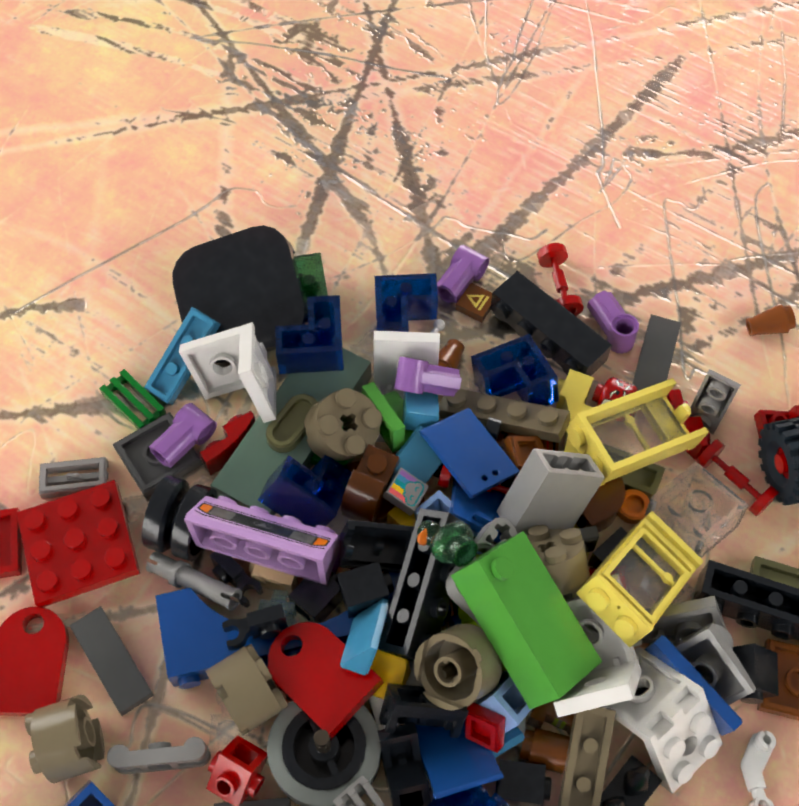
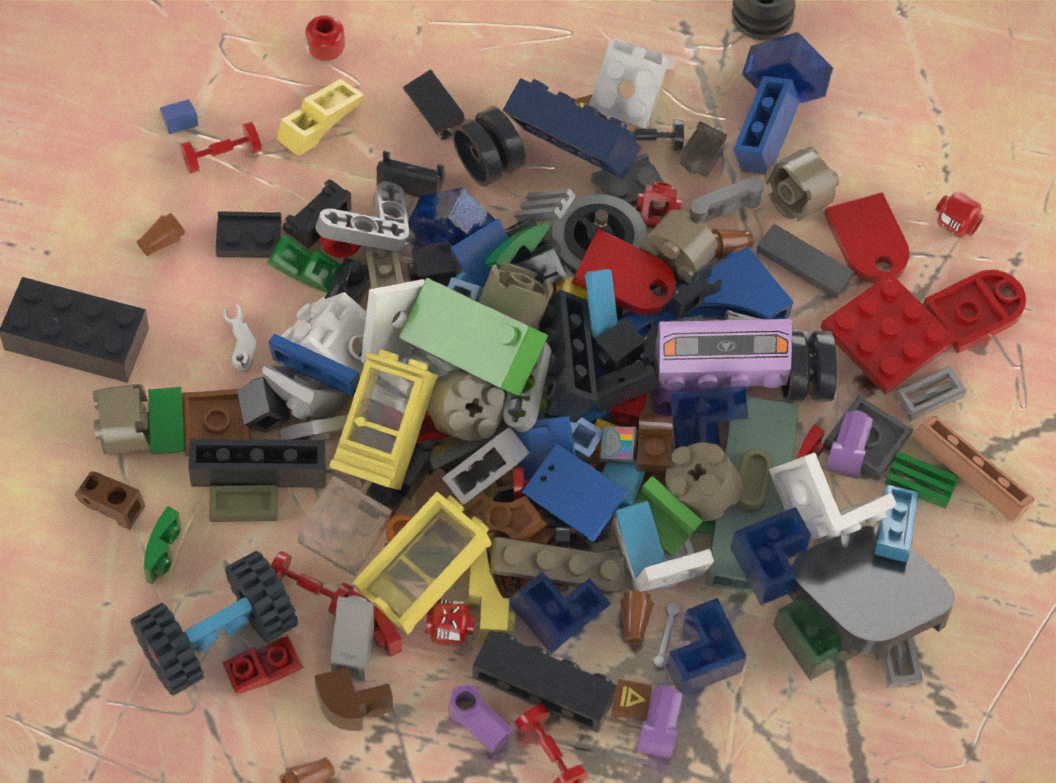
camera: 155 degrees right, 0 degrees up
medium lavender piece [394,356,462,397] -> none
clear green animal [417,520,478,567] -> none
red tile [465,703,505,753] -> none
dark grey tile [632,314,681,391] -> none
none -> reddish brown brick [314,667,393,731]
none -> green slope [484,223,550,270]
none -> dark orange cone [711,229,754,260]
none -> nougat brick [912,416,1035,523]

